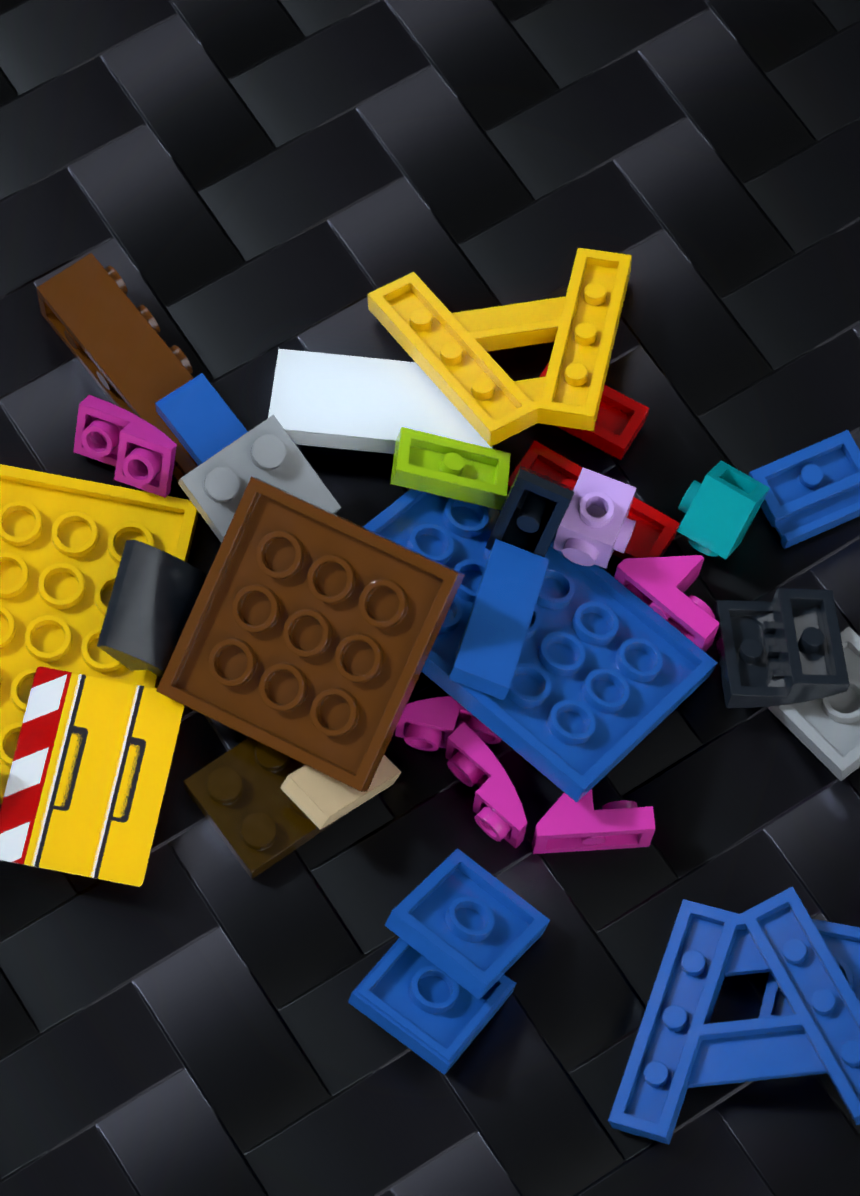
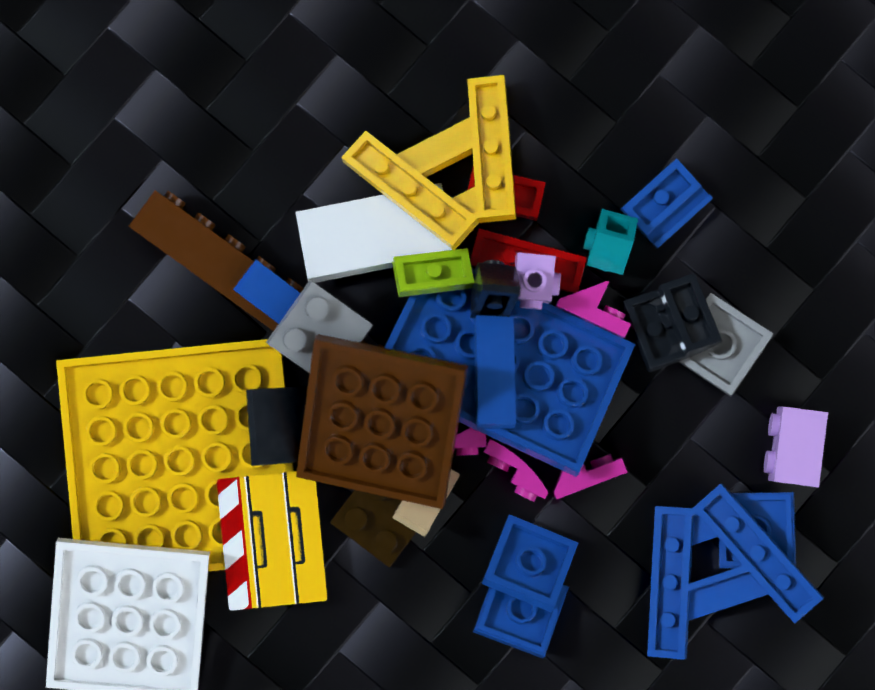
camera: 10 degrees left, 20 degrees up
dark pink slope [73,395,177,498] -> none

